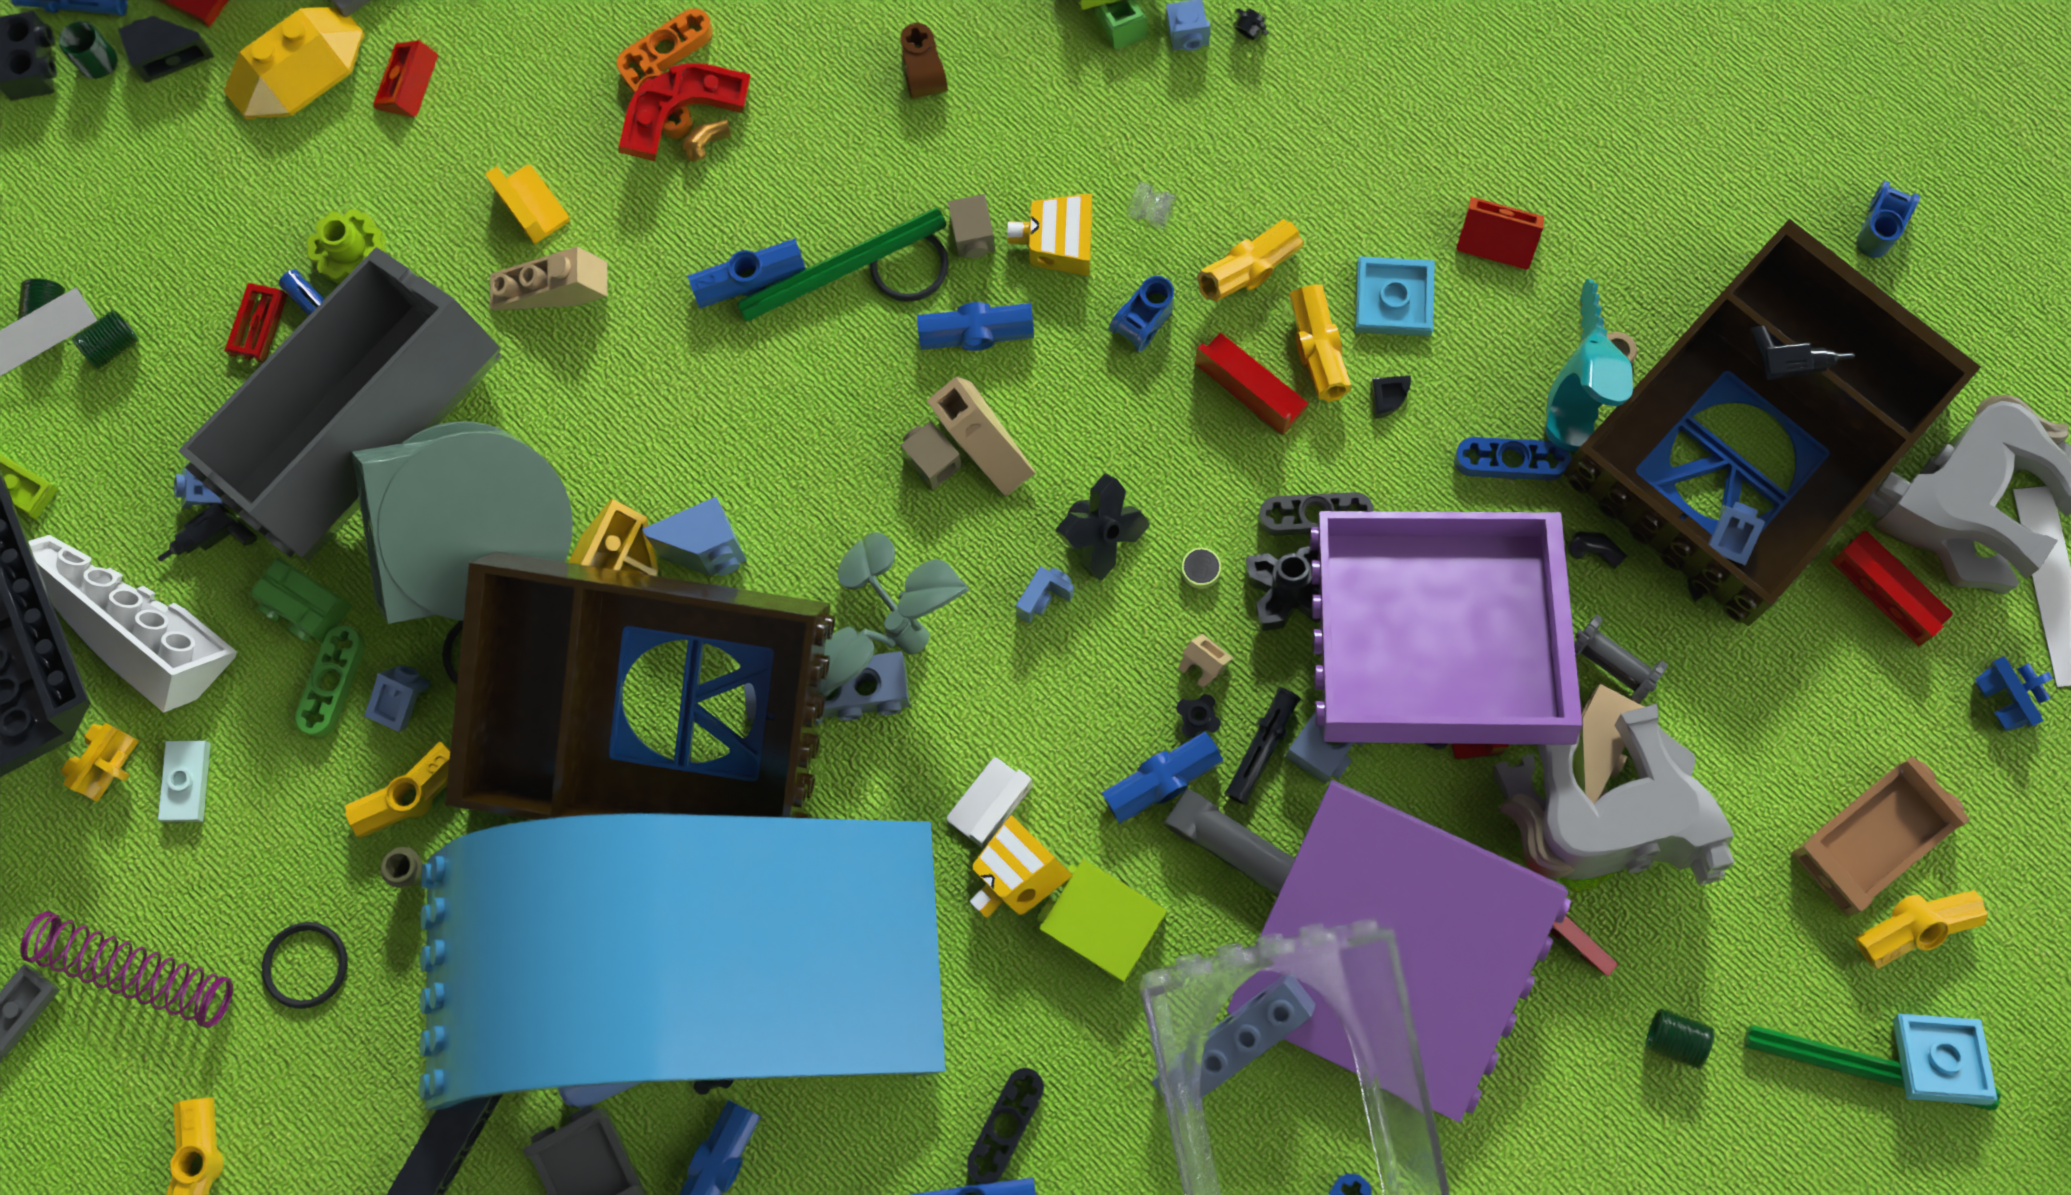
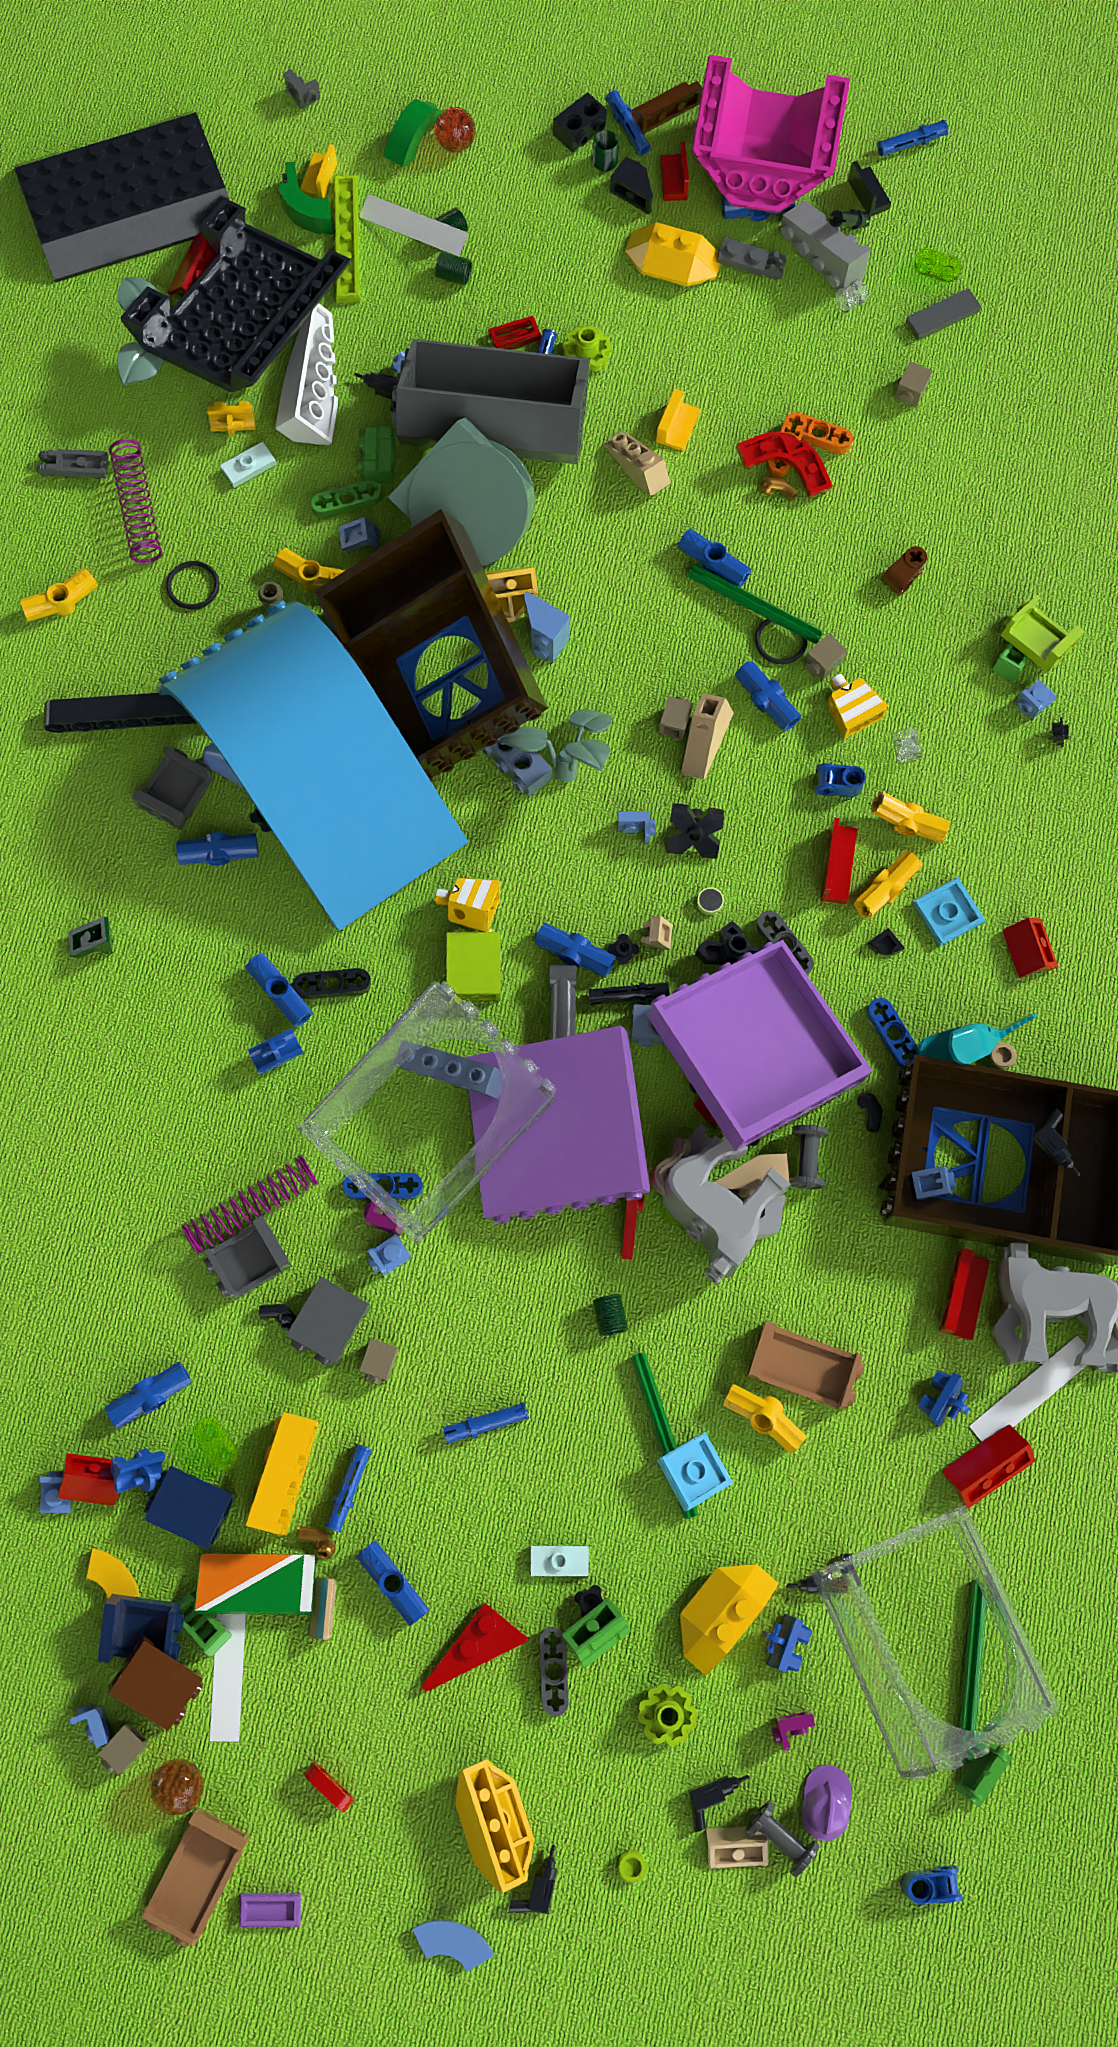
camera: 50 degrees right, 0 degrees up
red slope [373,40,438,117] -> none
white panel [947,757,1033,849] -> none

